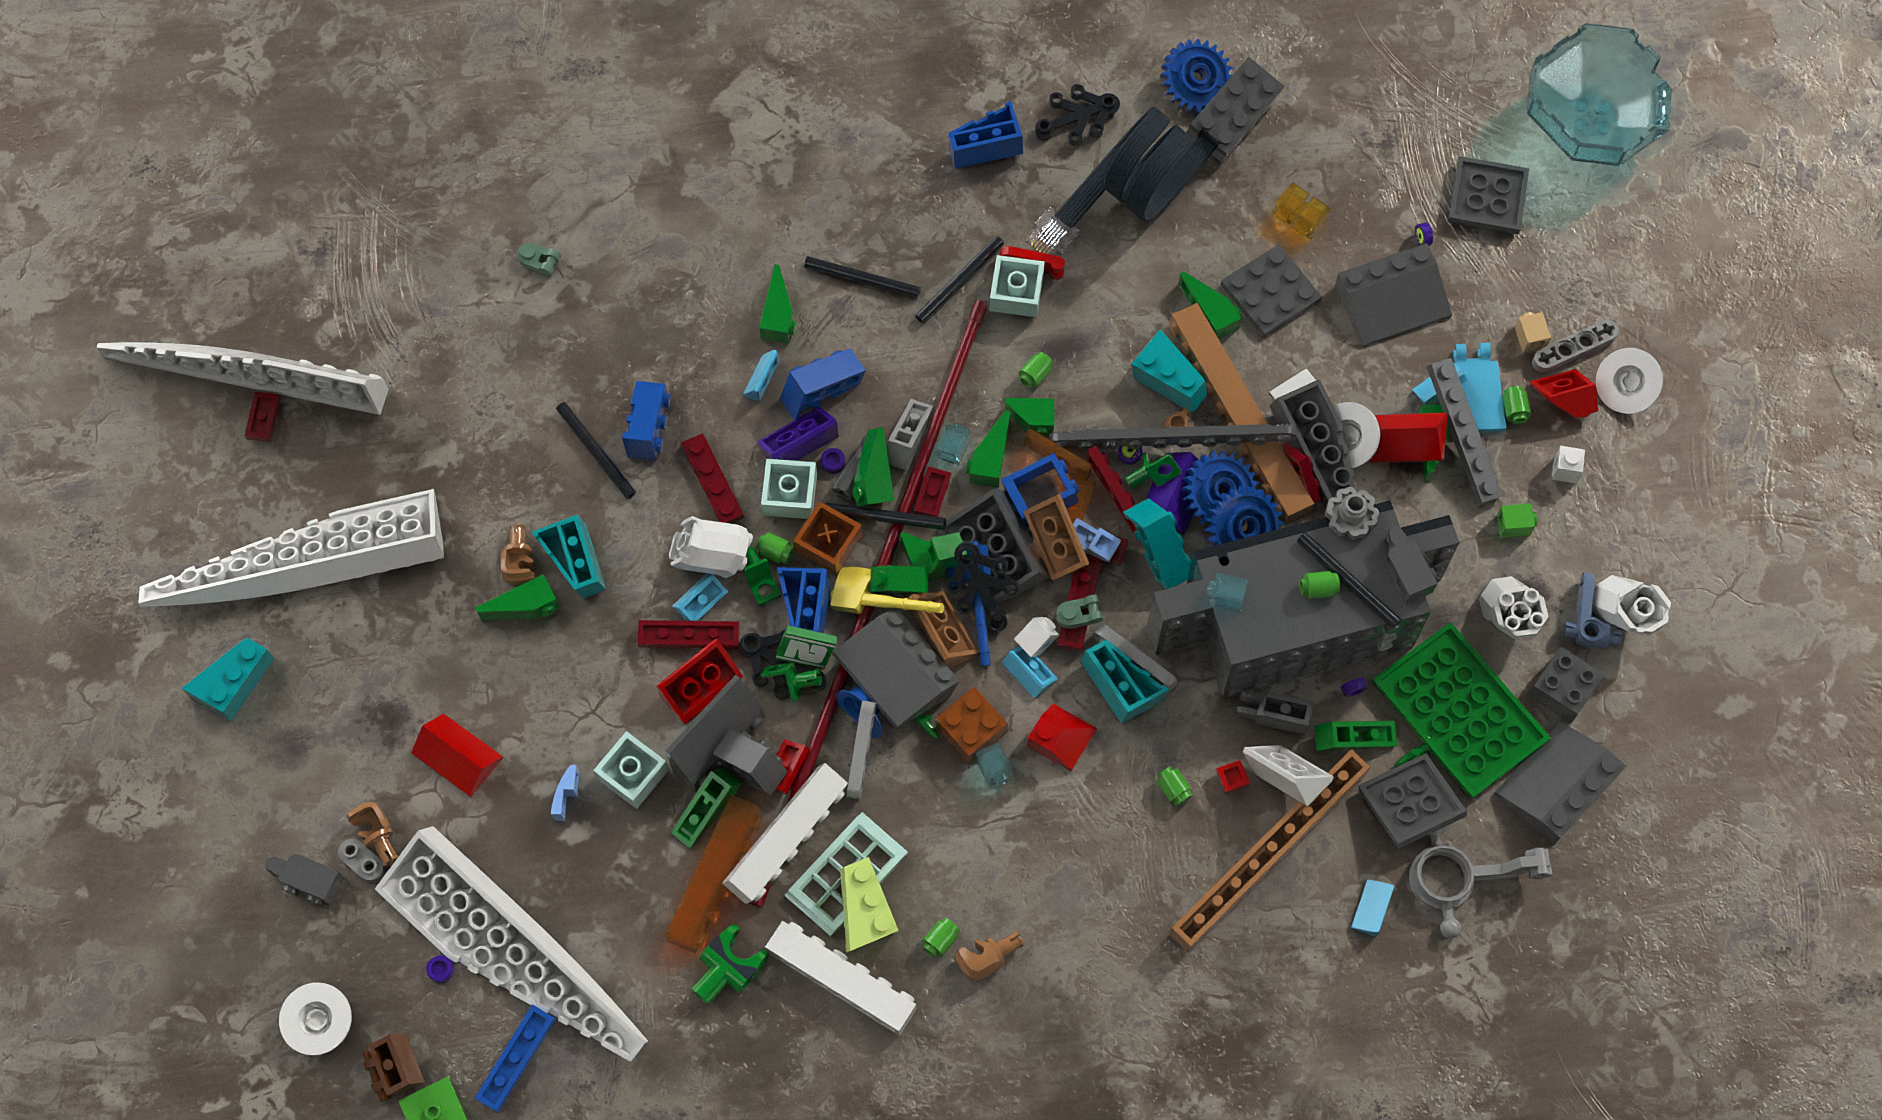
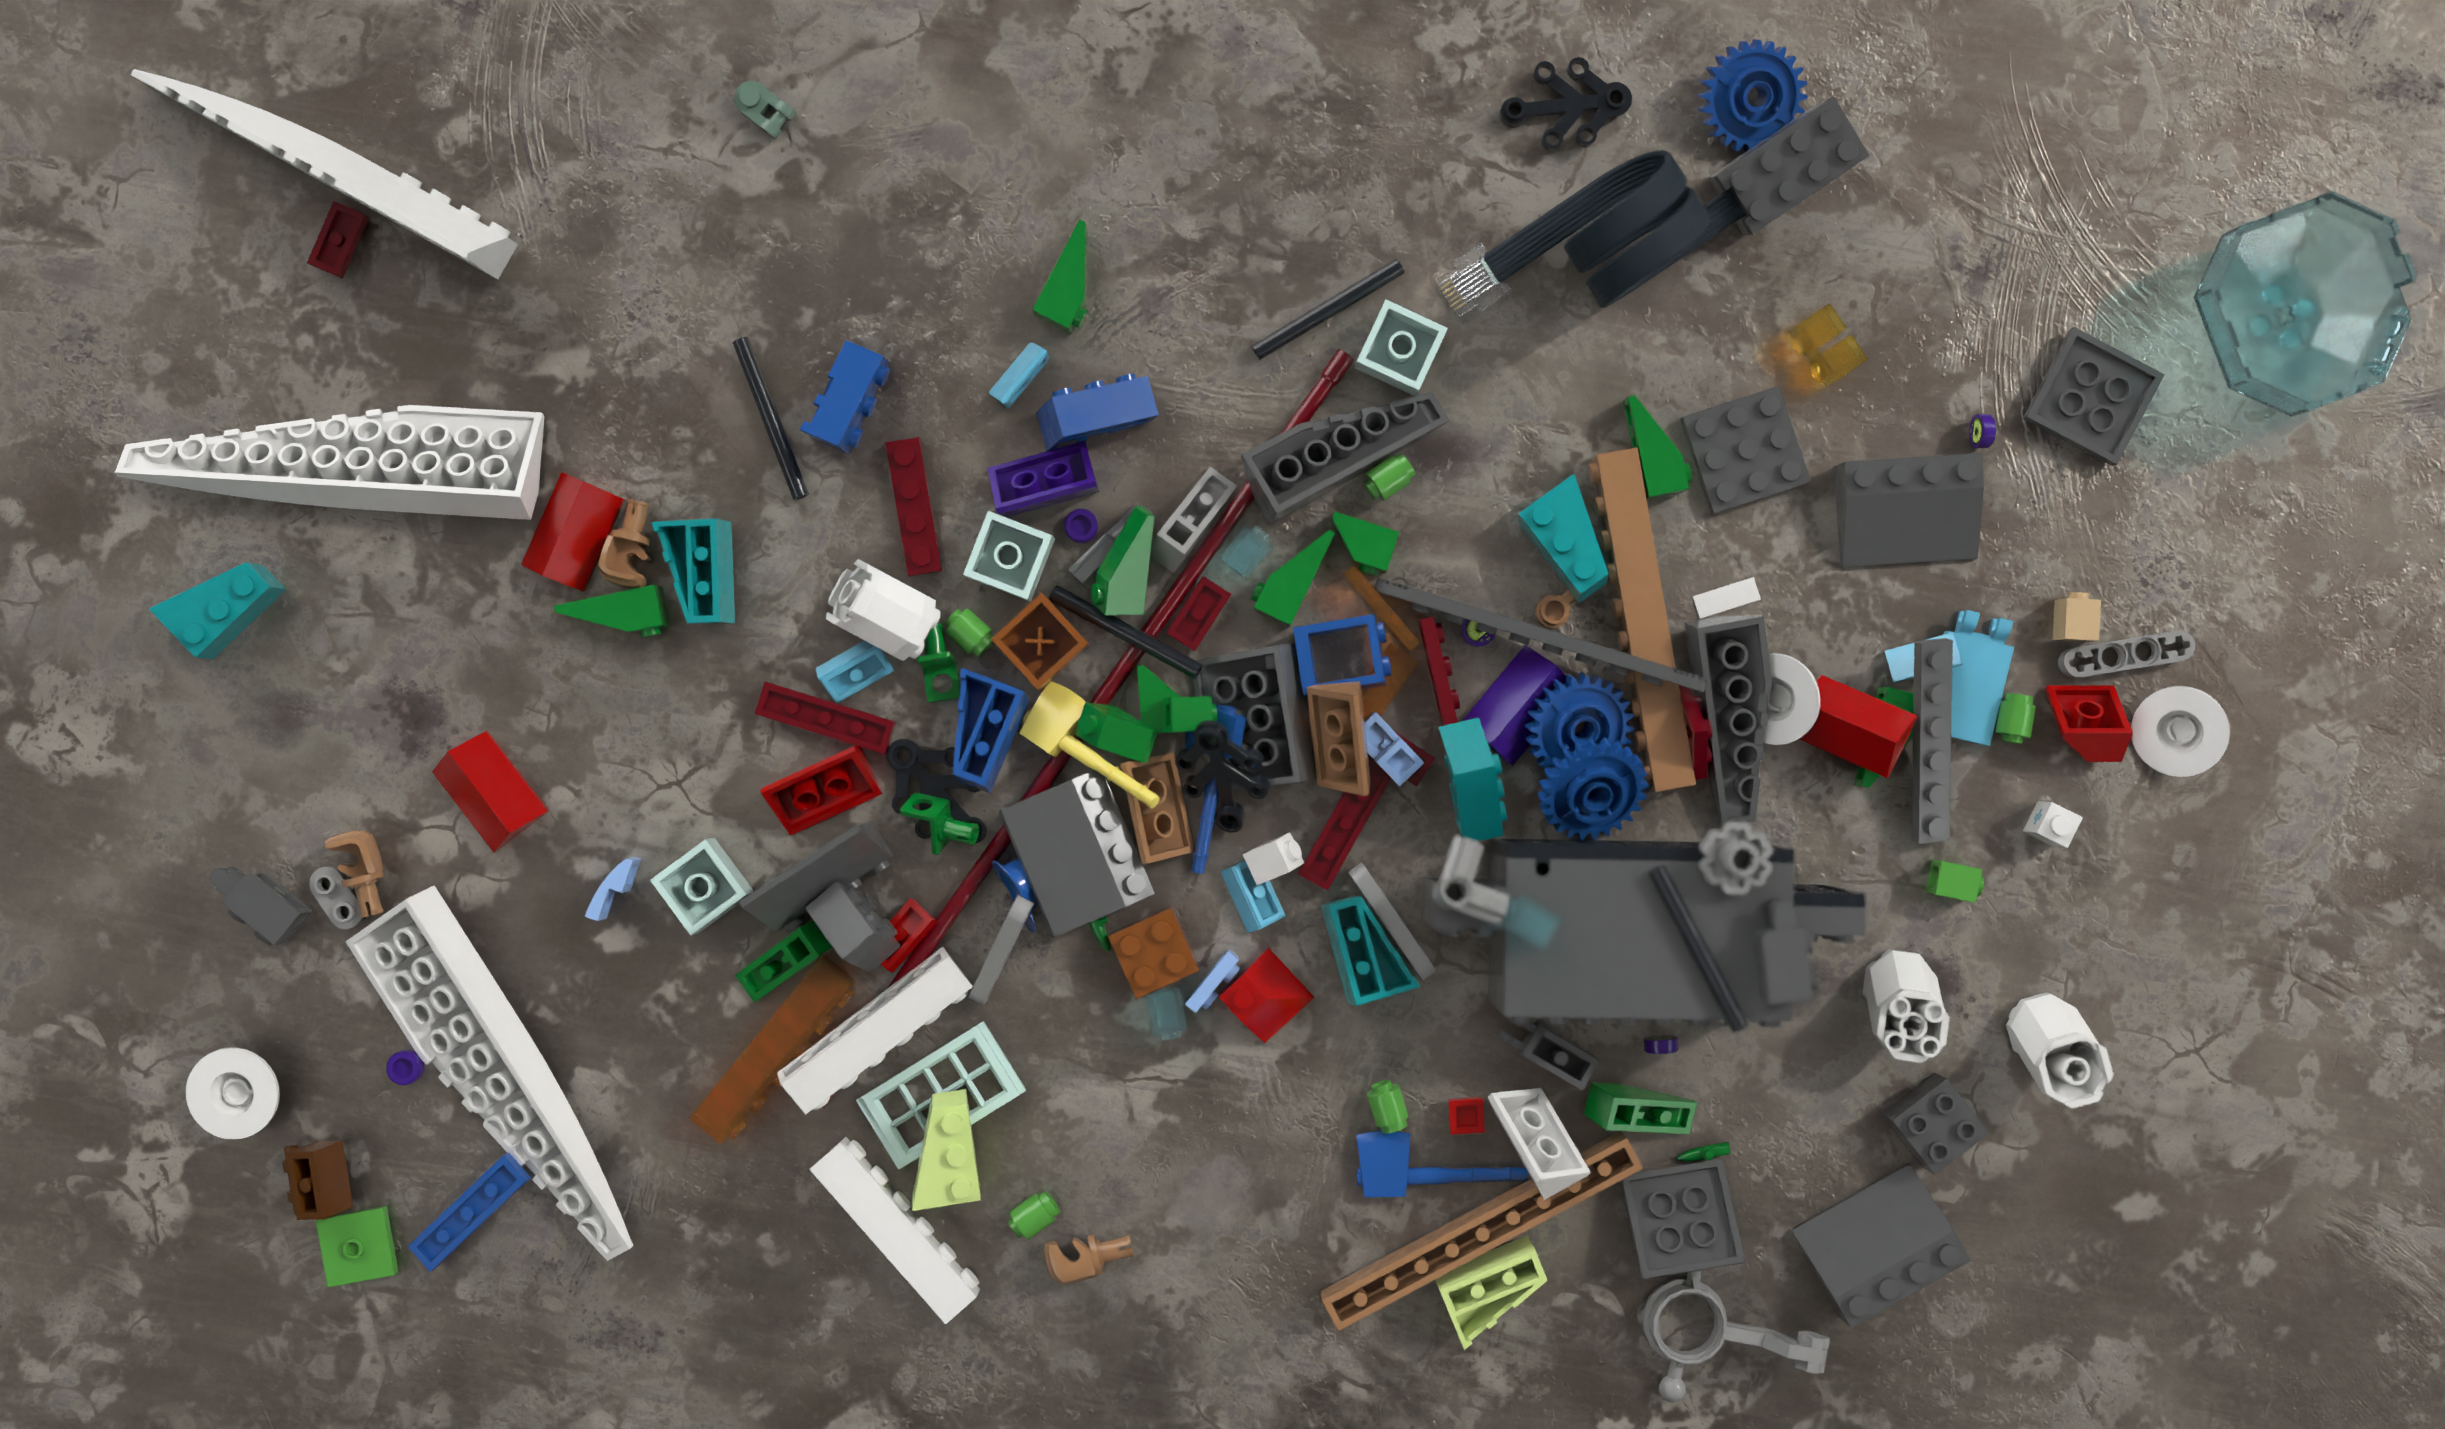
camera: 20 degrees right, 20 degrees up
green connector [691,924,769,1005] -> none
tile [775,626,837,669] -> none
black piece [804,256,921,299] -> none
blue wedge [948,101,1023,169] -> none
red plate [999,246,1065,280] -> none
sand green plate [1056,595,1104,628] -> none
green bracket [1125,452,1181,489] -> none
bright green brick [1299,571,1340,599] -> none
medium azure slope [1351,879,1394,937] -> none
green plate [1372,622,1551,800] -> none
sand blue piece [1563,572,1622,649] -> none
none -> red slope [521,472,625,592]
none -> light blue plate [1185,948,1240,1013]
none -> dark grey wedge [1241,391,1449,524]
none -> blue piece [1356,1131,1528,1198]
none -> light grey piece [1433,836,1509,926]
none -> yellowish green wedge [1435,1235,1548,1350]

